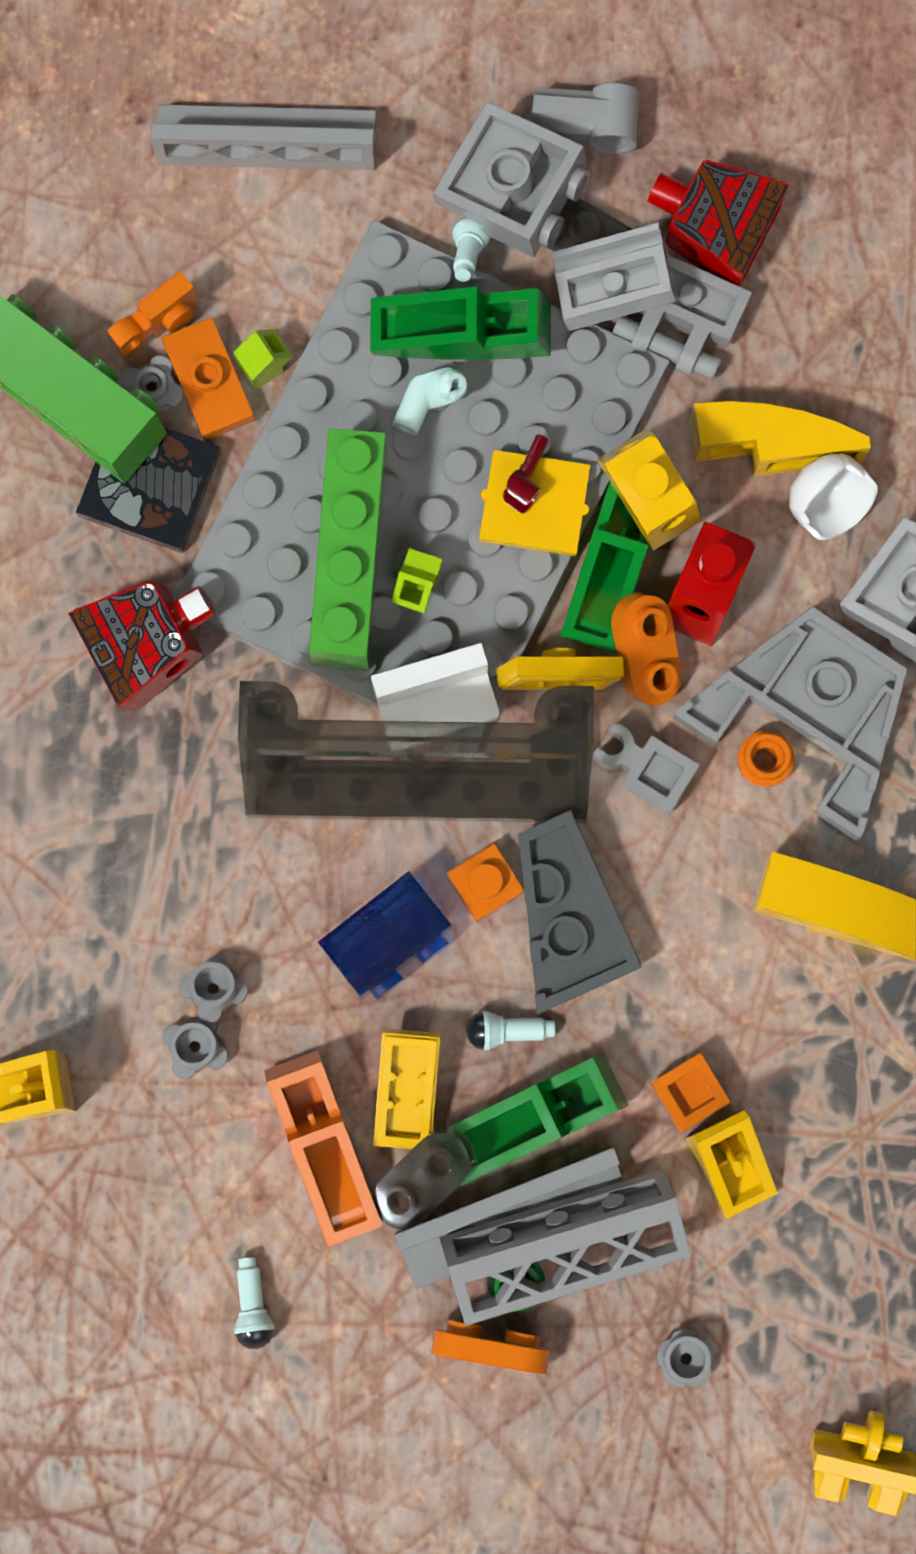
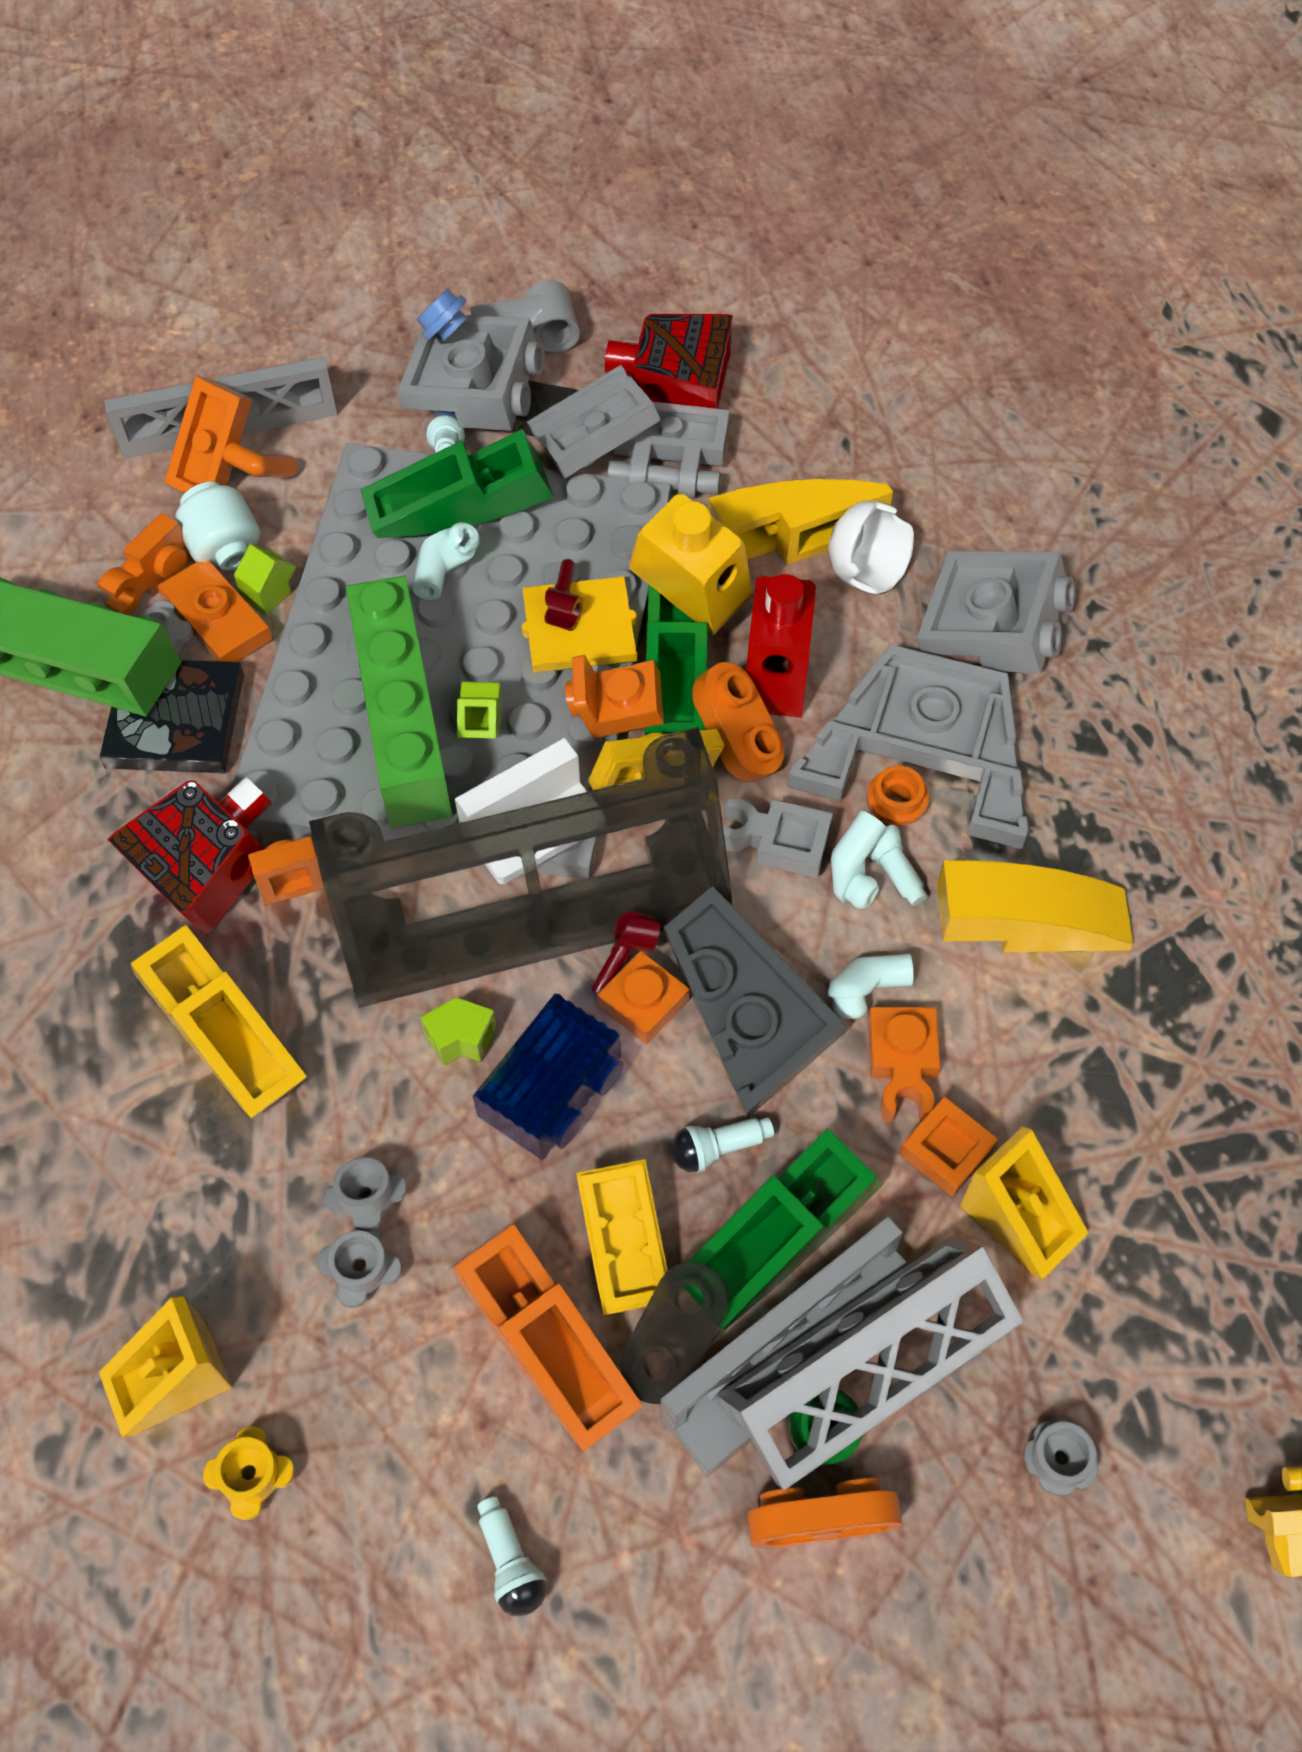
camera: 15 degrees left, 20 degrees down
none -> yellow slope [130,925,307,1120]
none -> orange plate [164,376,298,493]
none -> light aqua head [175,481,261,571]
none -> yellow plate [203,1426,294,1520]
none -> orange plate [248,836,327,906]
none -> medium blue plate [416,288,467,341]
none -> lime piece [420,997,497,1066]
none -> orange bracket [565,655,664,739]
none -> dark red hand [590,911,660,994]
none -> light aqua arm [828,954,914,1019]
none -> light aqua arm [831,810,886,909]
none -> light aqua piece [867,819,928,906]
none -> orange plate [867,1007,940,1123]

